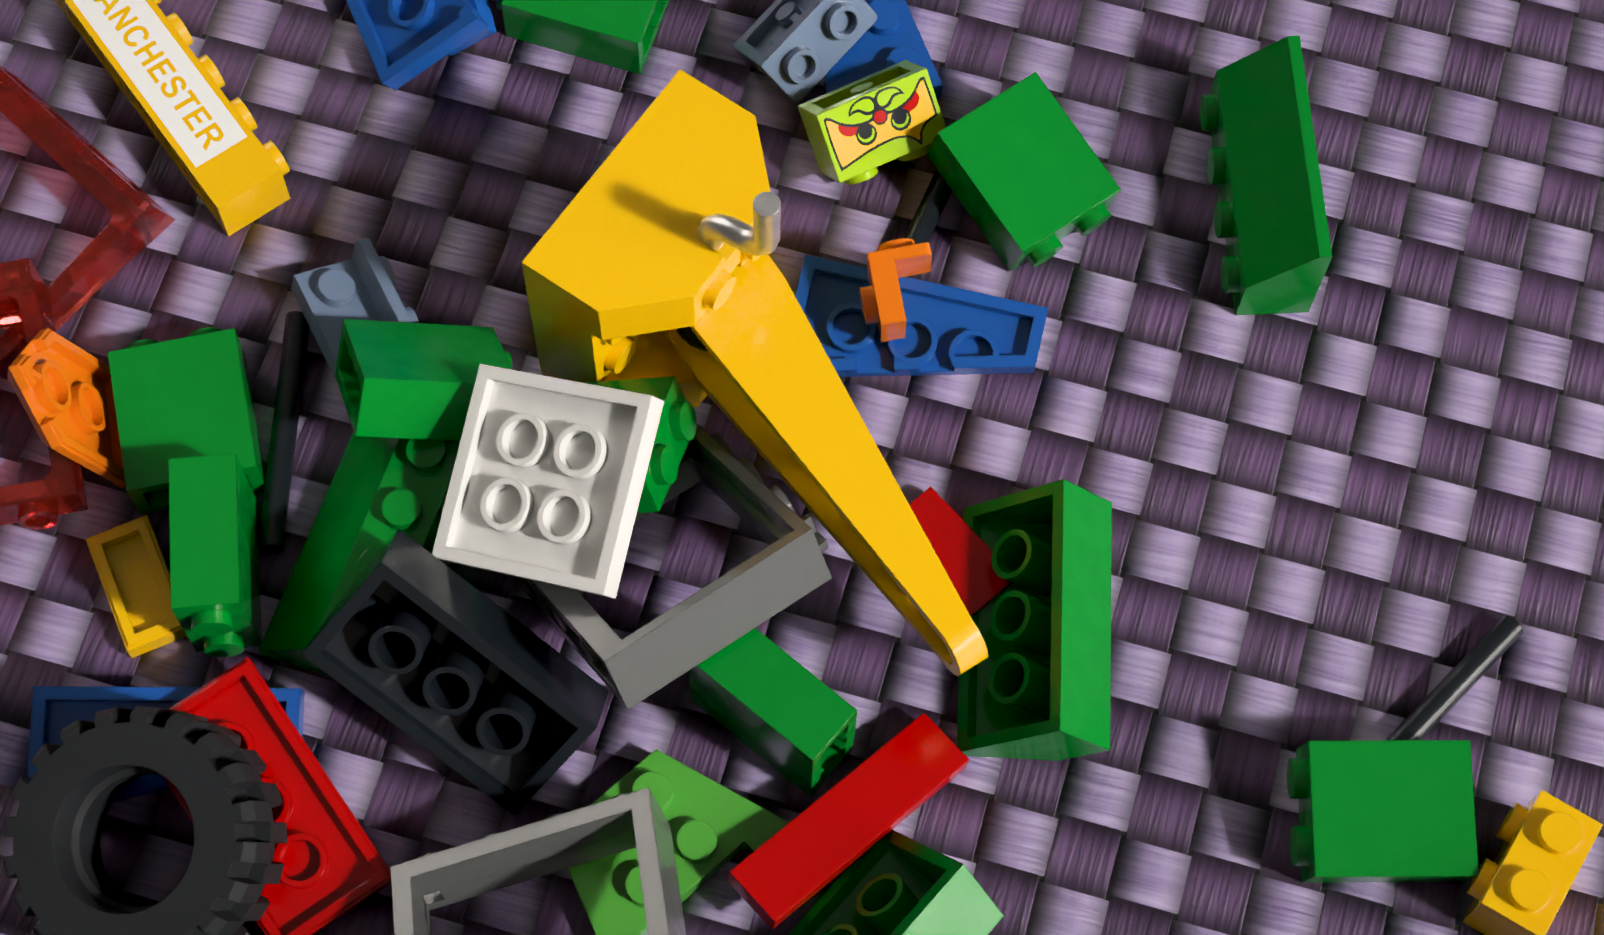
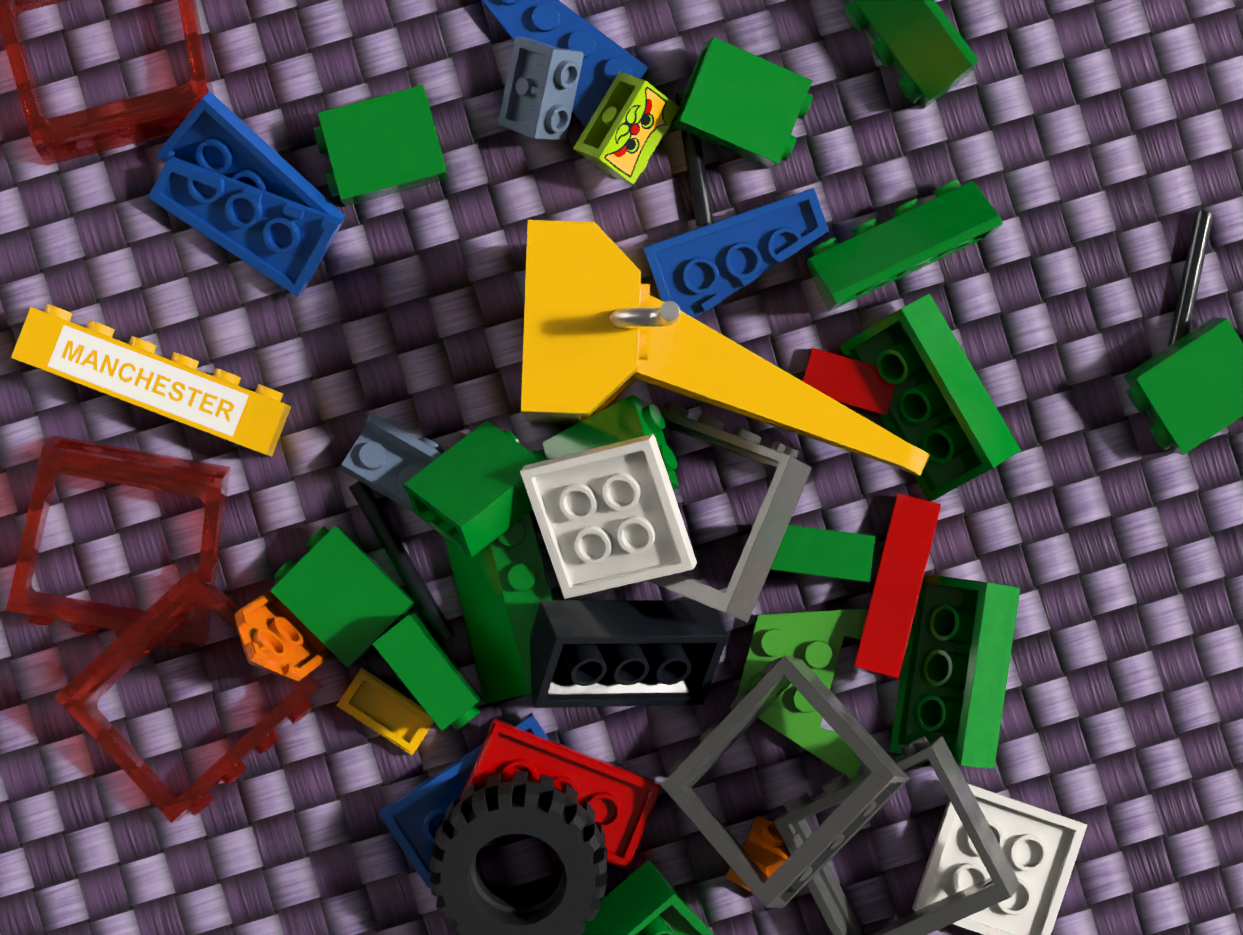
camera: 30 degrees left, 20 degrees up
orange bracket [859,238,932,342] -> none
none -> green slope [806,179,1003,312]

